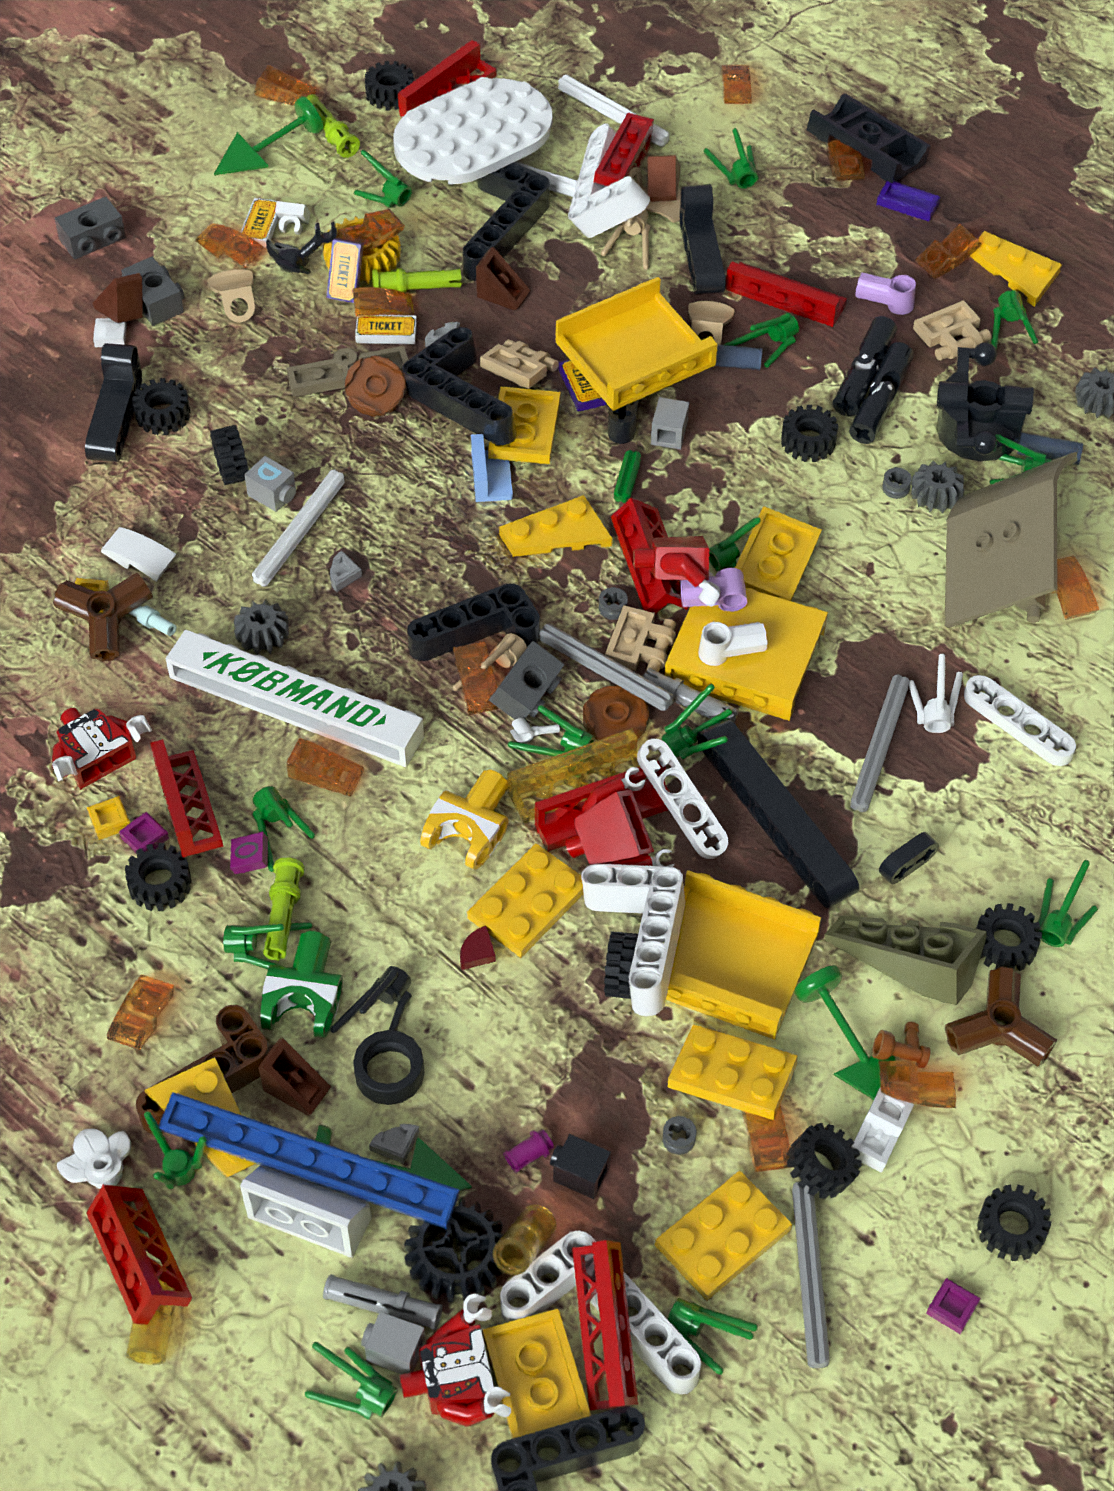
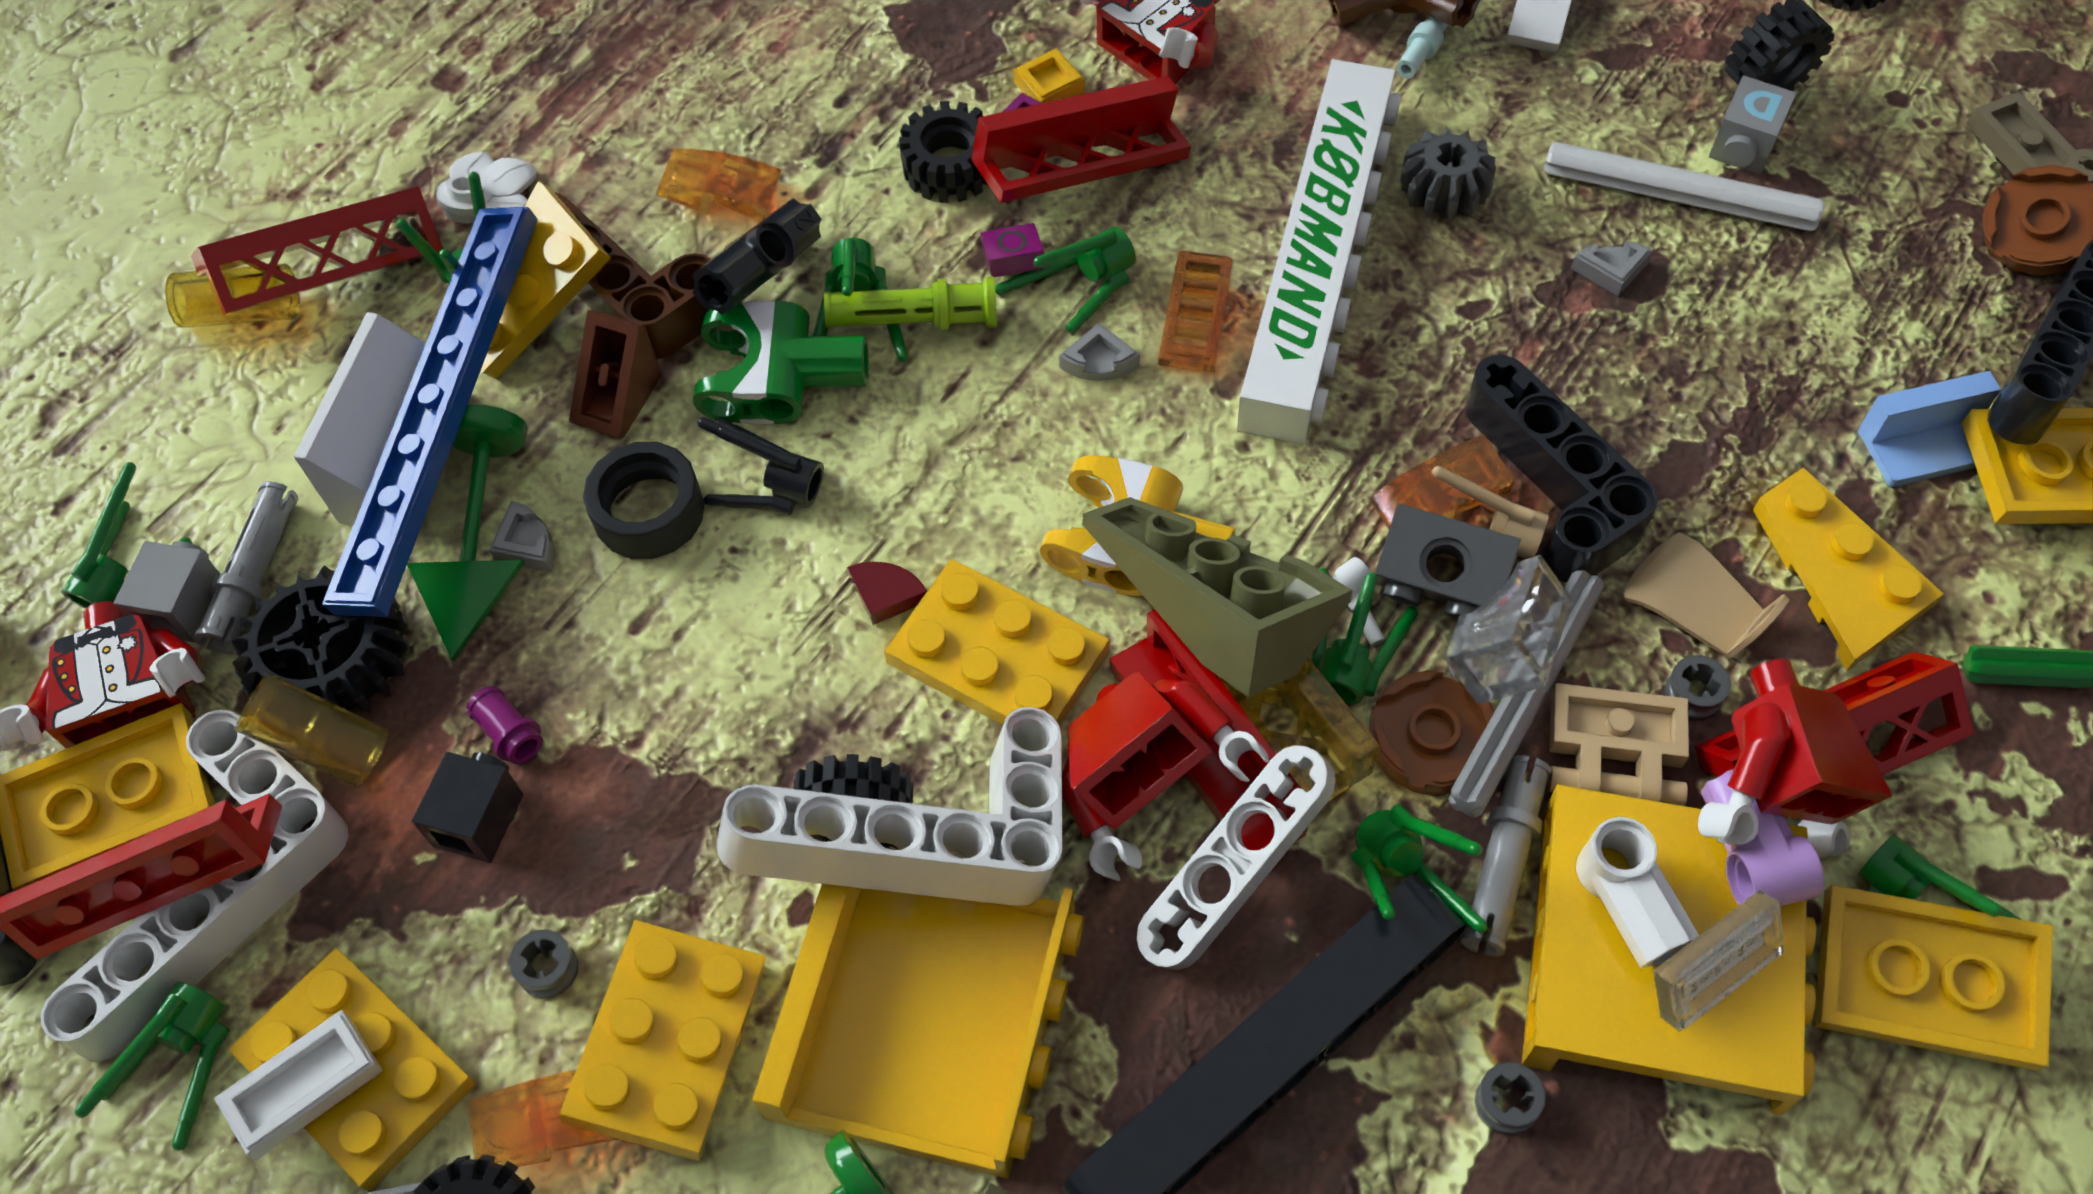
camera: 85 degrees right, 5 degrees up
none -> white tile [214,1010,383,1161]
none -> black piece [692,198,822,315]
none -> light grey tile [1059,323,1140,380]
none -> olive wedge [1082,497,1353,697]
none -> clear arch [1444,555,1573,704]
none -> dark grey bush [1474,1062,1546,1135]
none -> tan piece [1623,532,1790,660]
none -> clear tile [1653,890,1784,1032]

